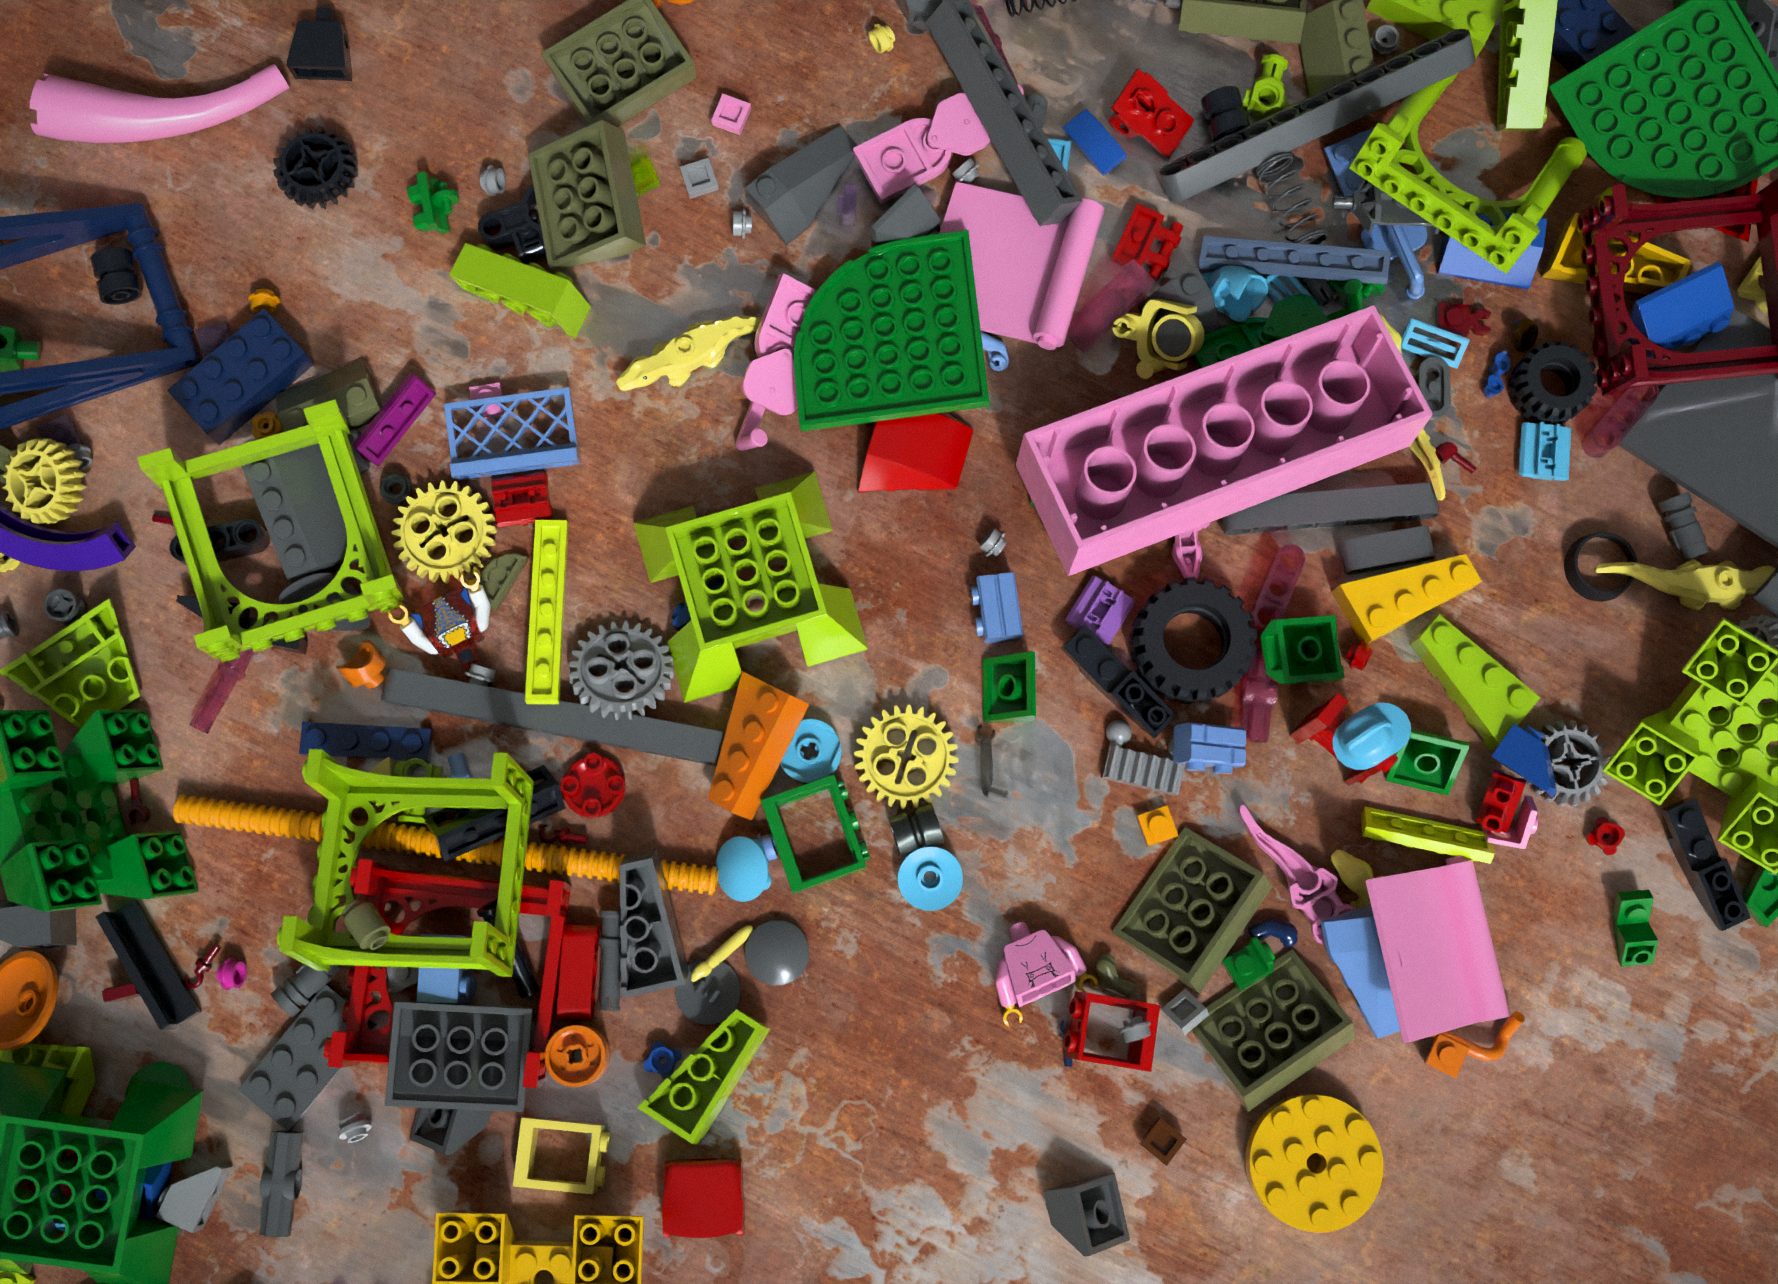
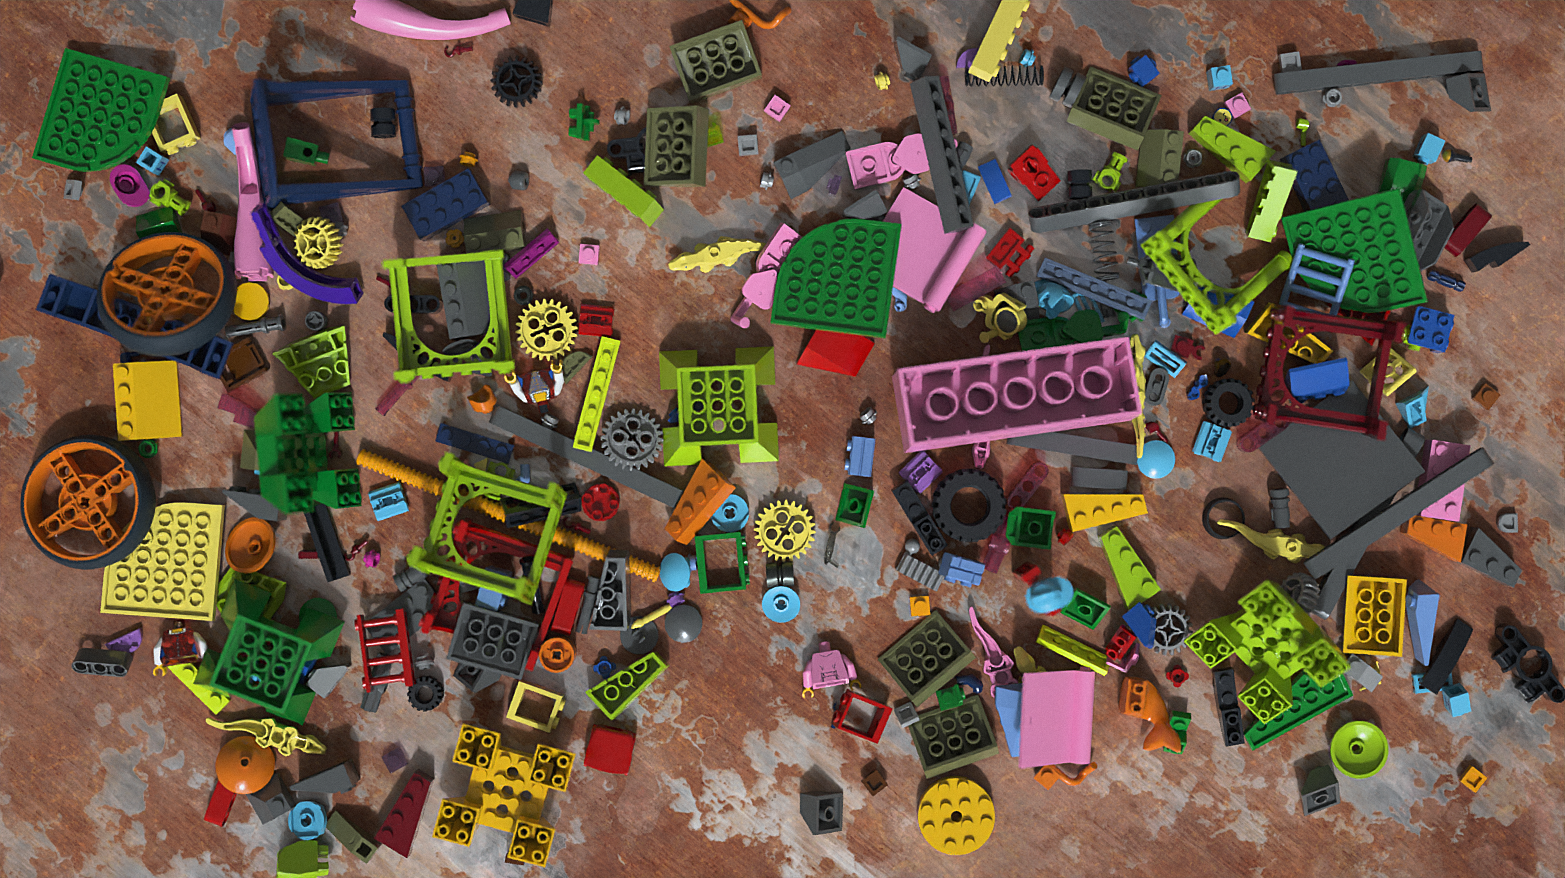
camera: 15 degrees right, 10 degrees up
olive brick [342,898,390,950] -> none
medium blue fence [444,387,581,481] -> none
olive arm [1095,954,1135,999] -> none
light grey plate [1119,1016,1151,1043] -> none
none -> red fence [354,608,416,692]
none -> medium azure piece [368,482,409,521]
none -> black tyre [407,675,444,712]
none -> dark red hand [444,45,473,58]
none -> dark grey piece [508,171,530,191]
none -> medium lavender plate [666,591,685,607]
none -> orange hips [1118,677,1181,753]
none -> medium azure dish [1137,440,1175,478]
none -> medium blue bar [1279,243,1355,315]

